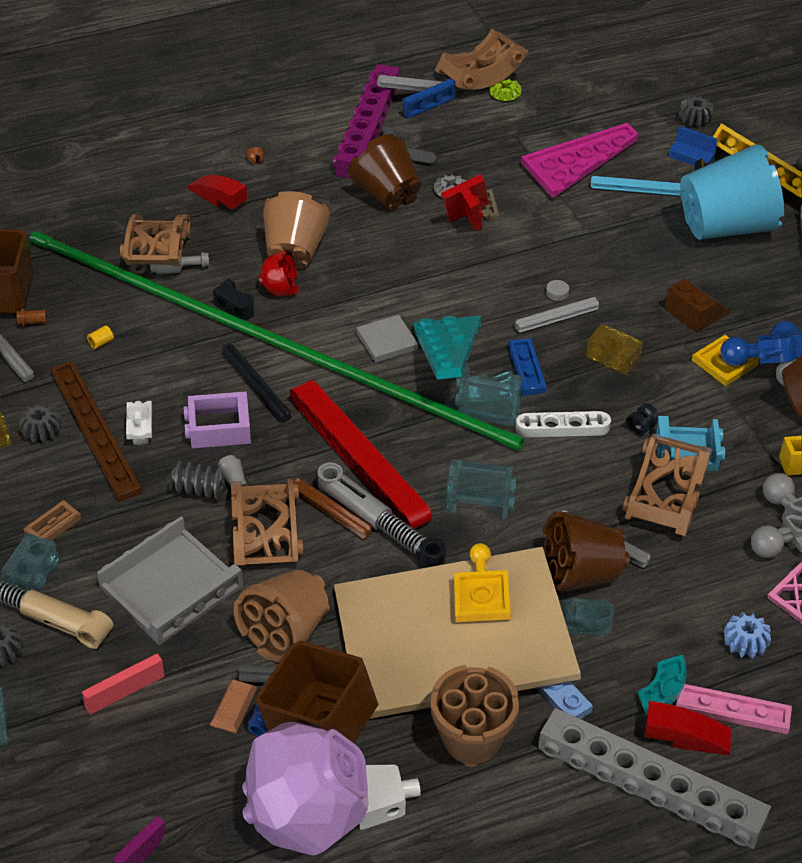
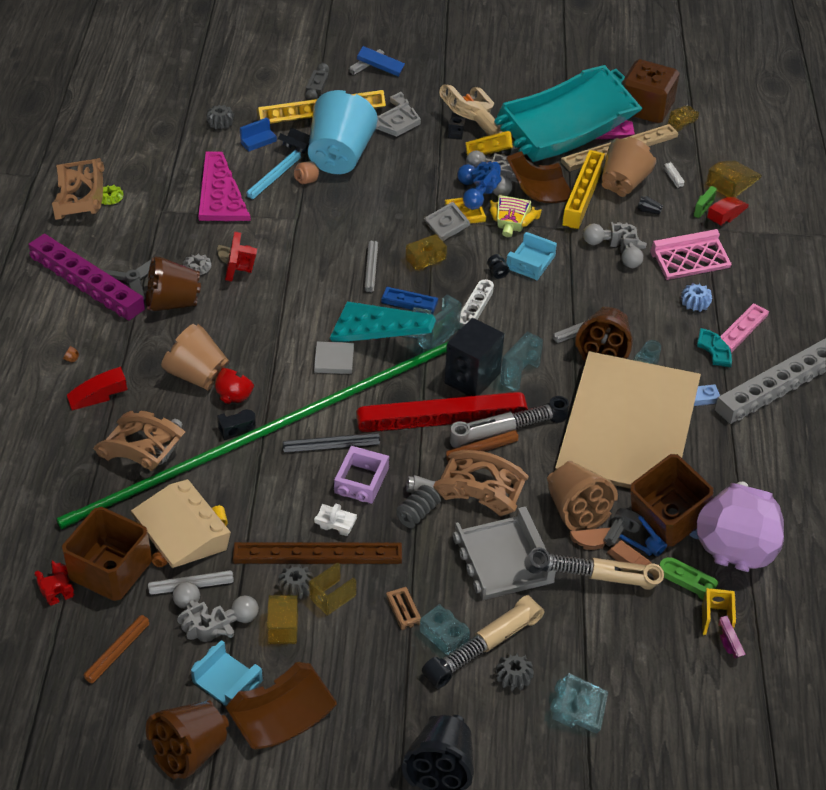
camera: 65 degrees left, 0 degrees up
coral tile [82,654,165,715] -> none
light grey axle [377,75,442,91] -> none
blue tile [402,78,456,119] -> none
medium nougat cone [431,665,519,767] -> none
yellow plate [454,543,511,622] -> none
light grey tile [546,280,569,301] -> none
medium nougat fence [623,433,712,536] -> none
red slope [645,701,731,756] -> none
reddish brown slope [665,278,730,332] -> none
none -> tan slope [131,479,231,568]
none -> nougat head [294,161,319,184]
none -> clear yellow piece [309,563,356,616]
none -> light grey tile [424,202,470,242]
none -> black container [444,317,504,396]
none -> torso [490,195,542,237]
none -> piece [524,547,664,590]
none -> nougat tile [570,528,610,550]
none -> bright green plate [660,558,718,600]
none -> yellow piece [702,588,736,635]

